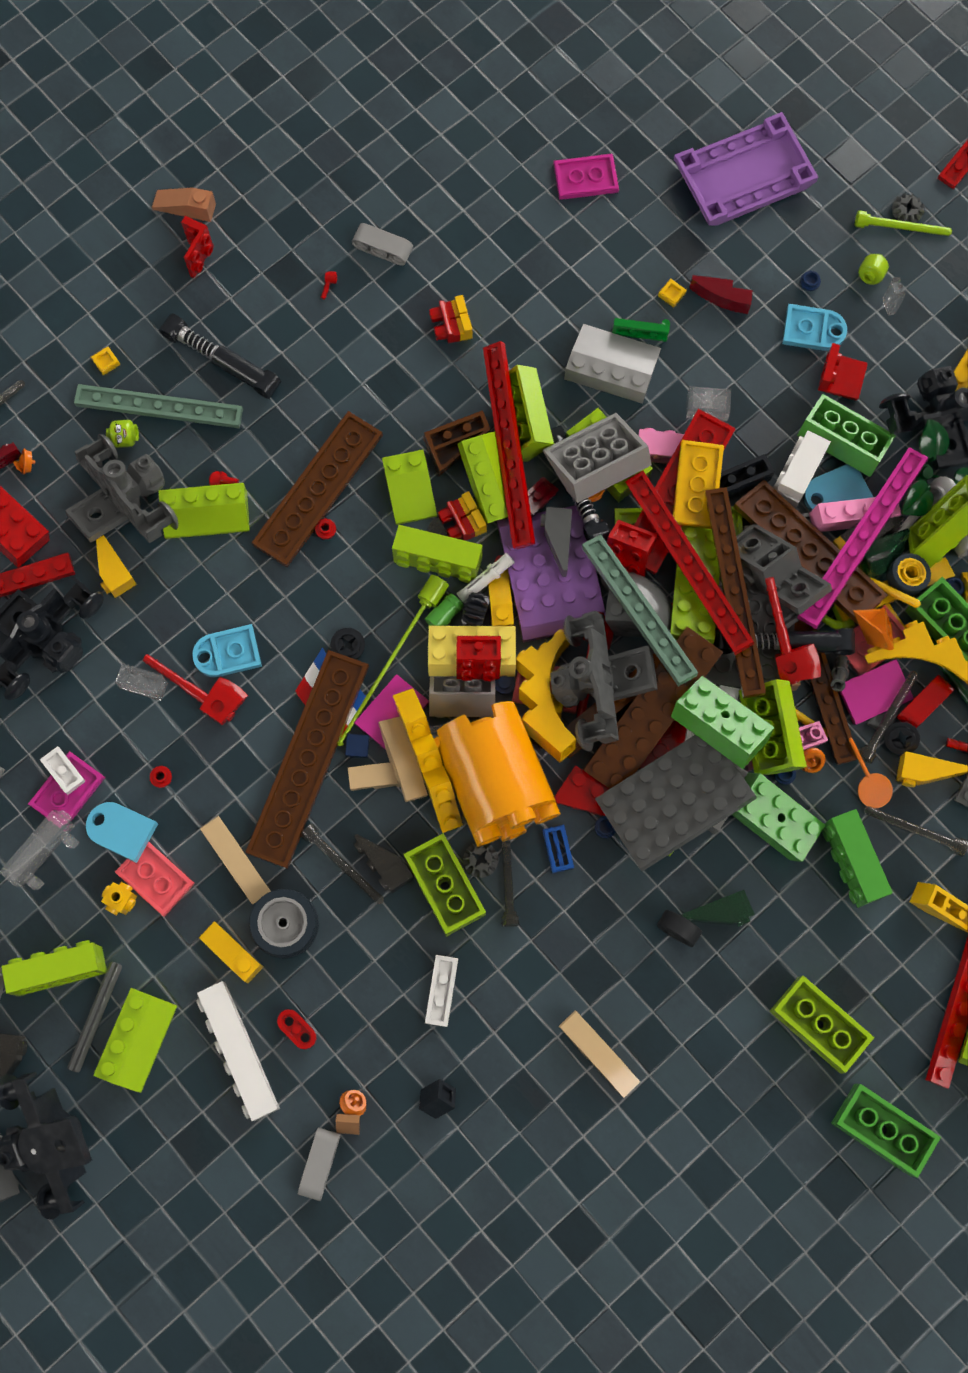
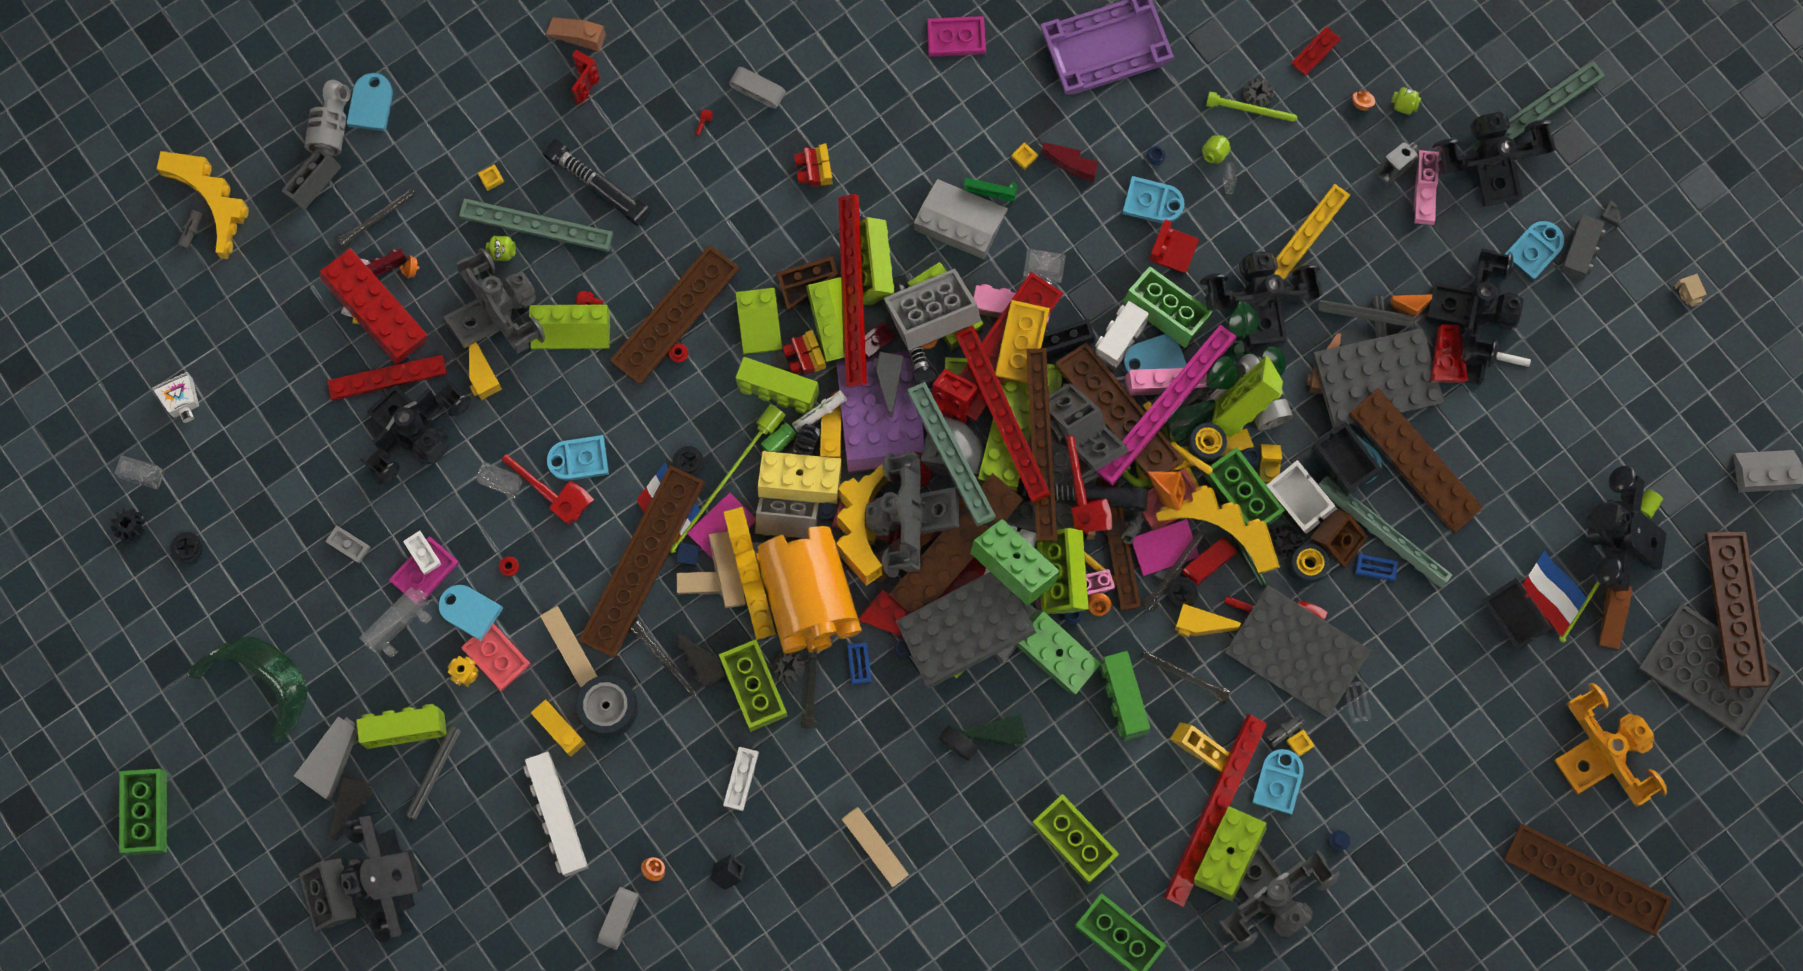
camera: 10 degrees right, 0 degrees up
lime slope [93,988,177,1093] -> none
red plate [277,1009,317,1049] -> none
medium nougat tile [336,1114,360,1135] -> none
red bracket [456,636,501,681] -> none
orange piece [849,738,893,808] -> none

